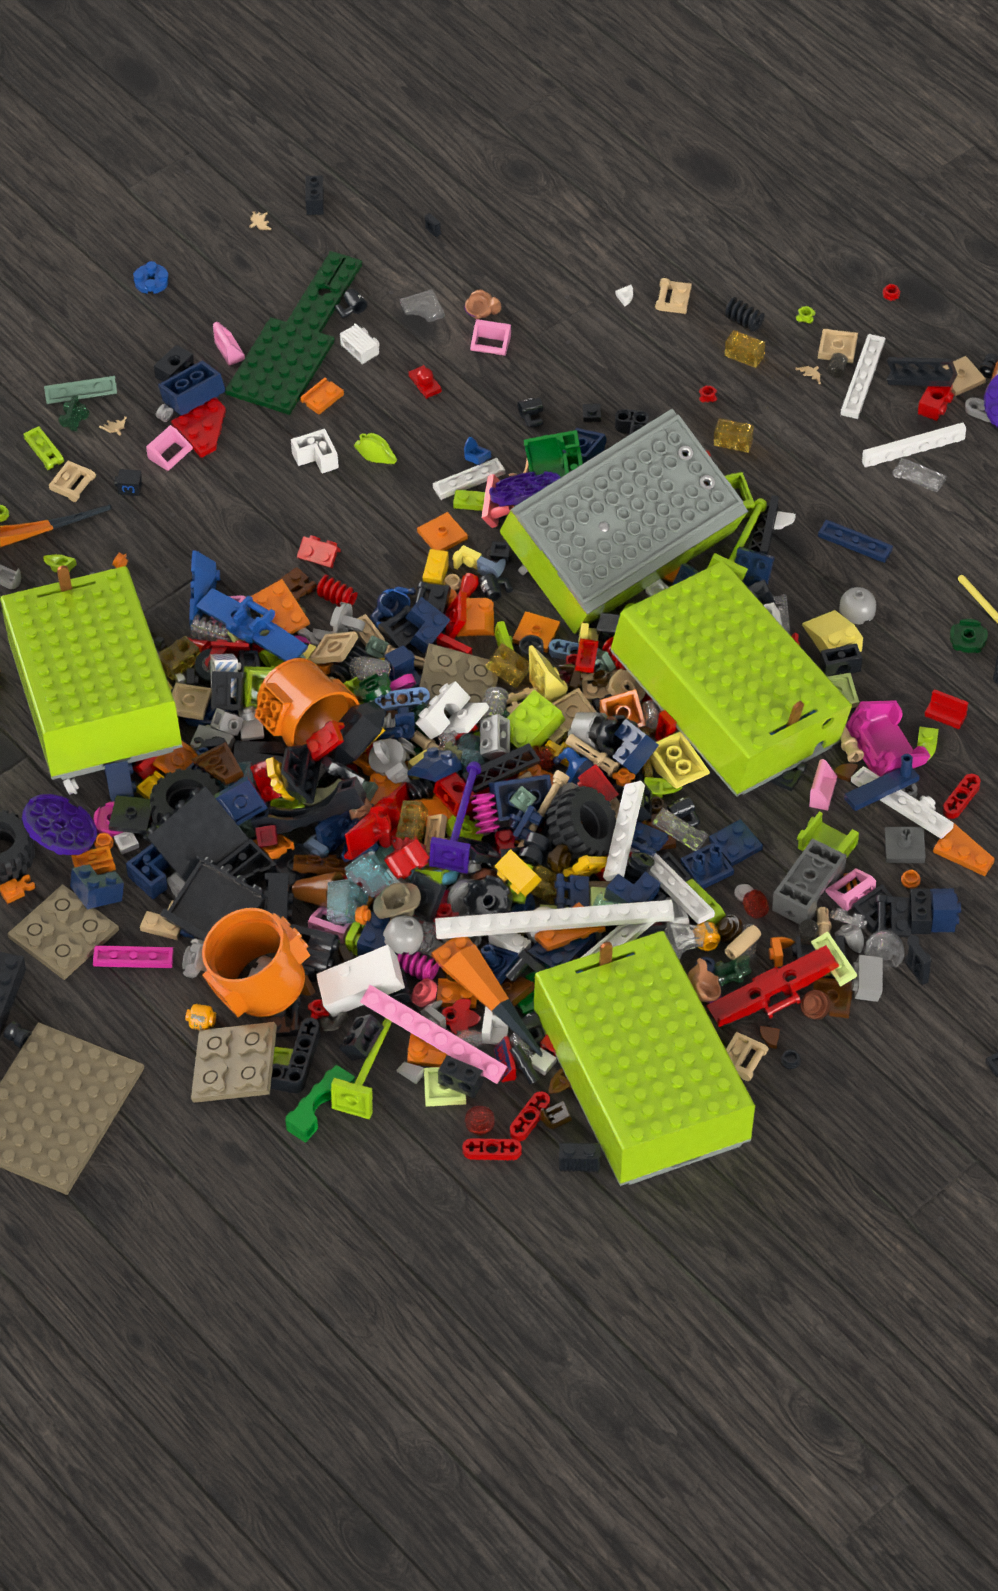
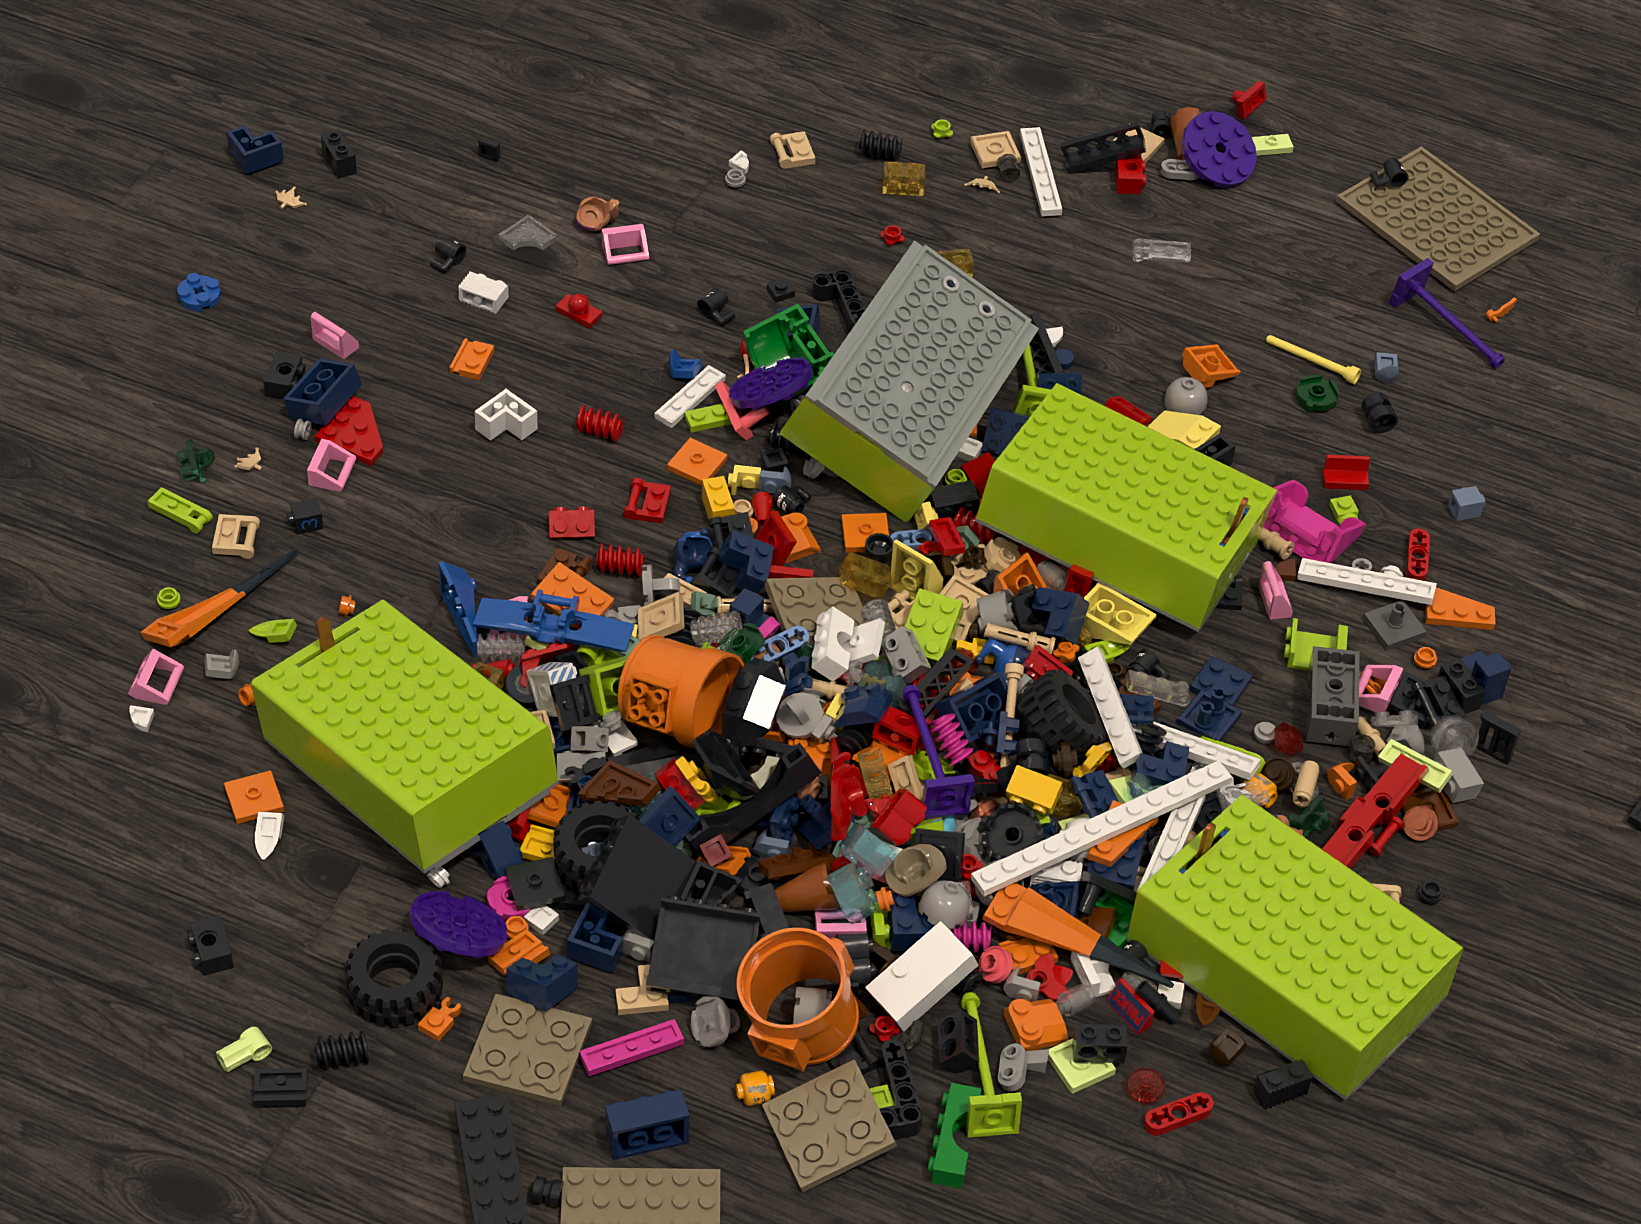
camera: 30 degrees left, 5 degrees down
sand green plate [44,376,117,404] -> none
dark green piece [225,251,362,415] -> none
red bracket [306,720,345,761] -> none
lime hat [354,433,397,464] -> none
bright pink plate [360,985,508,1084] -> none
lime plate [494,621,514,662] -> none
sand green tile [509,786,537,813] -> none
red beam [510,1091,550,1142] -> none
reddish brown tile [760,1026,780,1049] -> none
dark blue plate [818,520,893,563] -> none
dark blue piece [844,754,919,811] -> none
white plate [862,423,966,467] -> none
red plate [883,284,900,301] -> none
none -> dark blue brick [226,125,284,174]
none -> red piece [576,405,625,441]
none -> dark blue brick [605,1089,690,1160]
none -> red plate [623,478,671,524]
none -> light grey plate [725,169,746,188]
none -> light grey plate [998,1043,1028,1091]
none -> dark blue tile [1055,349,1074,369]
none -> red slope [1105,396,1153,426]
none -> orange slope [1182,344,1240,388]

